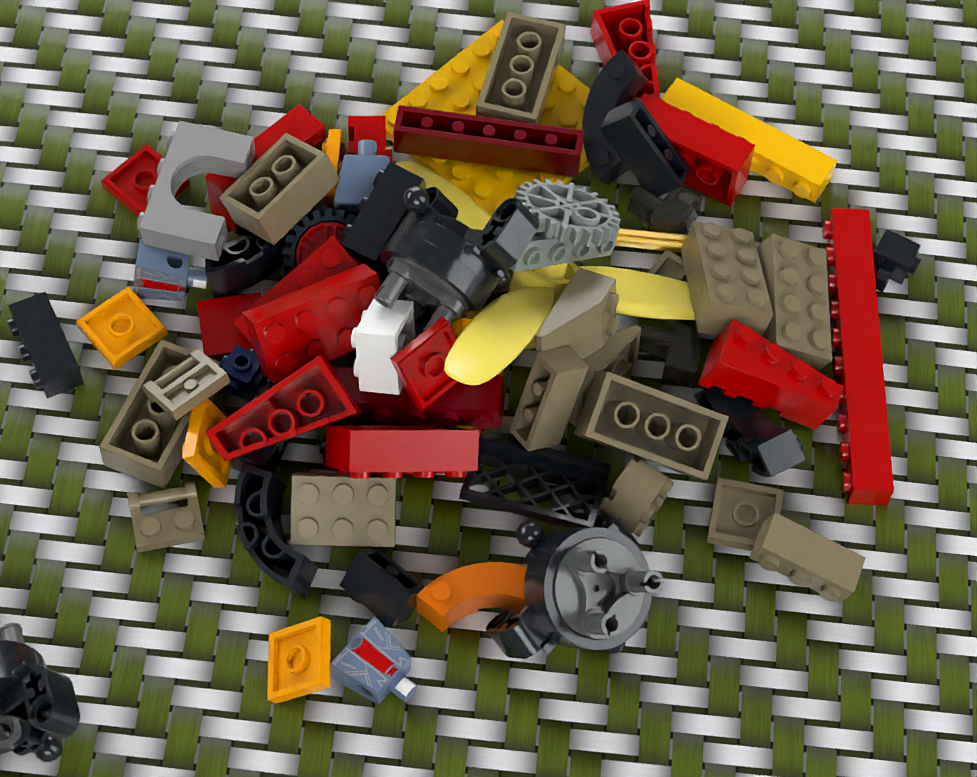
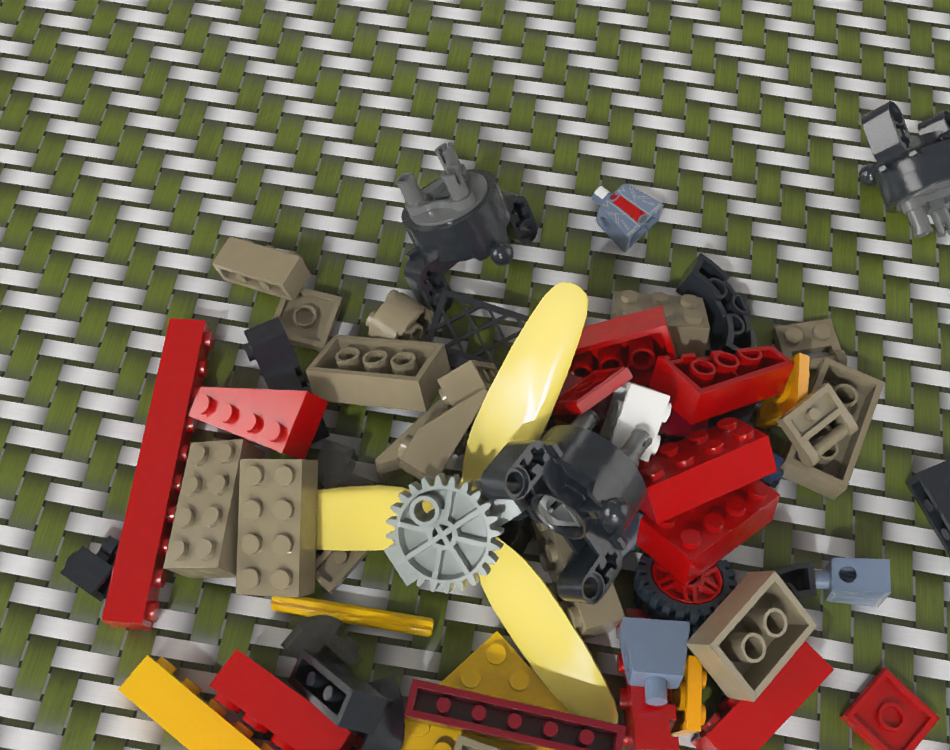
camera: 175 degrees left, 5 degrees up
light orange plate [76,286,168,370] -> none
light grey arch [137,121,256,261] -> none
red tile [197,292,261,360] -> none
light orange plate [267,616,331,704] -> none
black brick [340,547,425,627] -> none
black brick [341,162,426,271] -> none
orange brick [416,562,527,632] -> none

